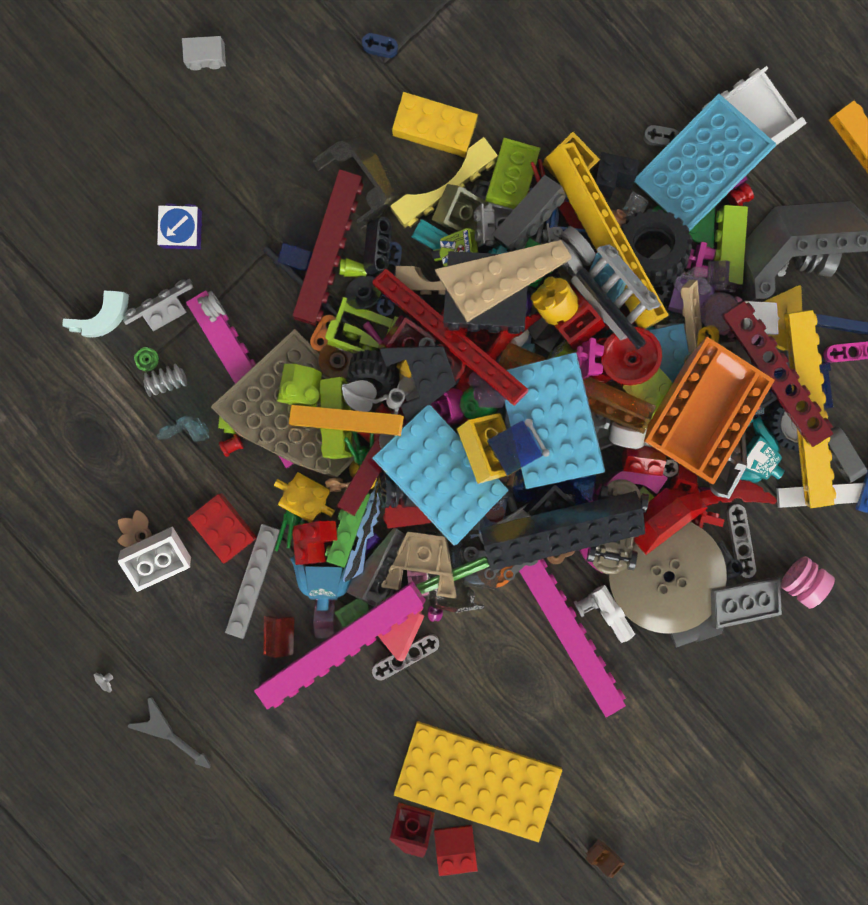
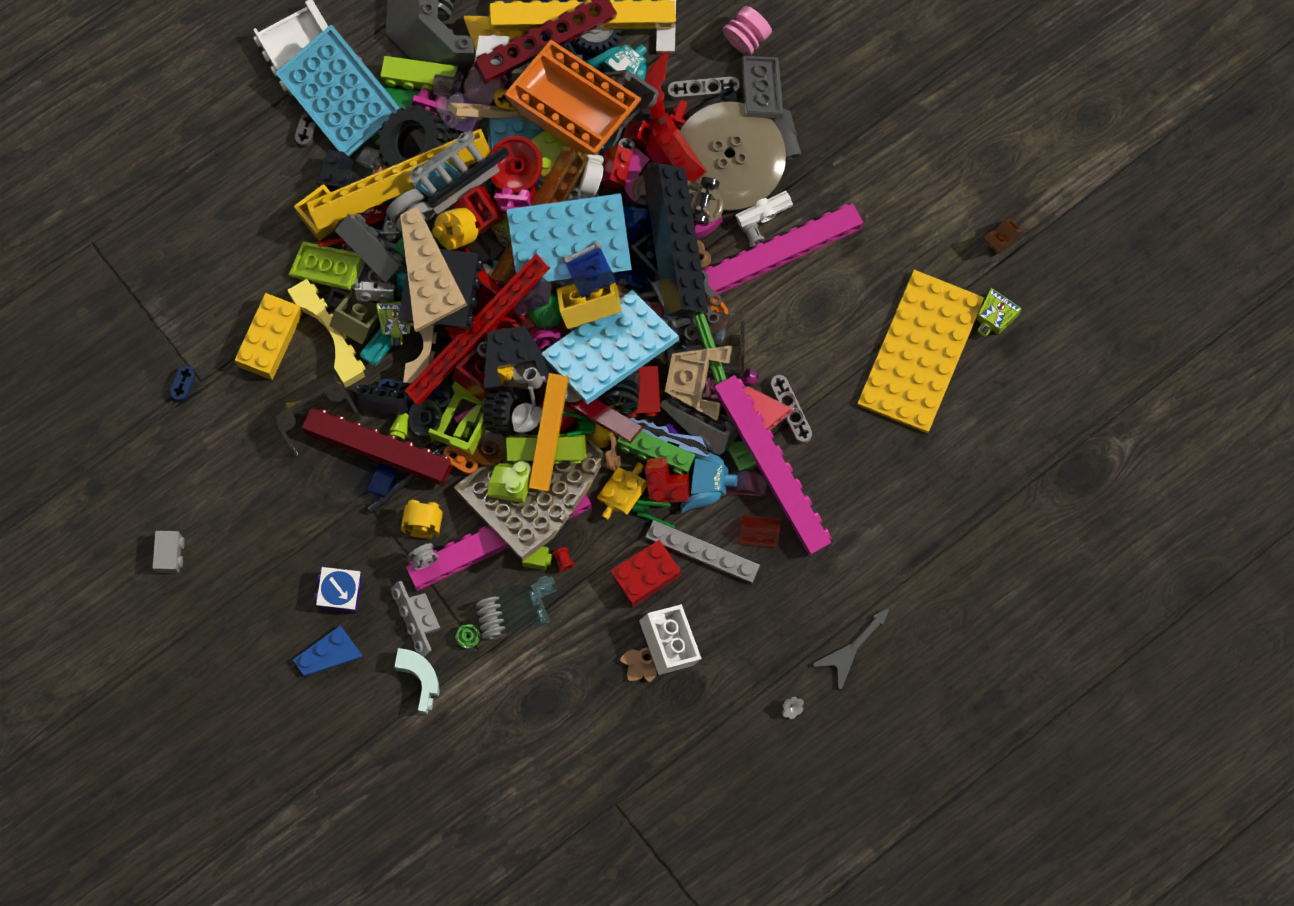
camera: 80 degrees left, 15 degrees down
dark red slope [389,802,435,858] -> none
red slope [434,825,478,876] -> none
red wheel [727,183,754,206] -> none
none -> blue wing [293,625,364,677]
none -> yellow brick [401,500,443,539]
none -> torso [977,289,1022,337]

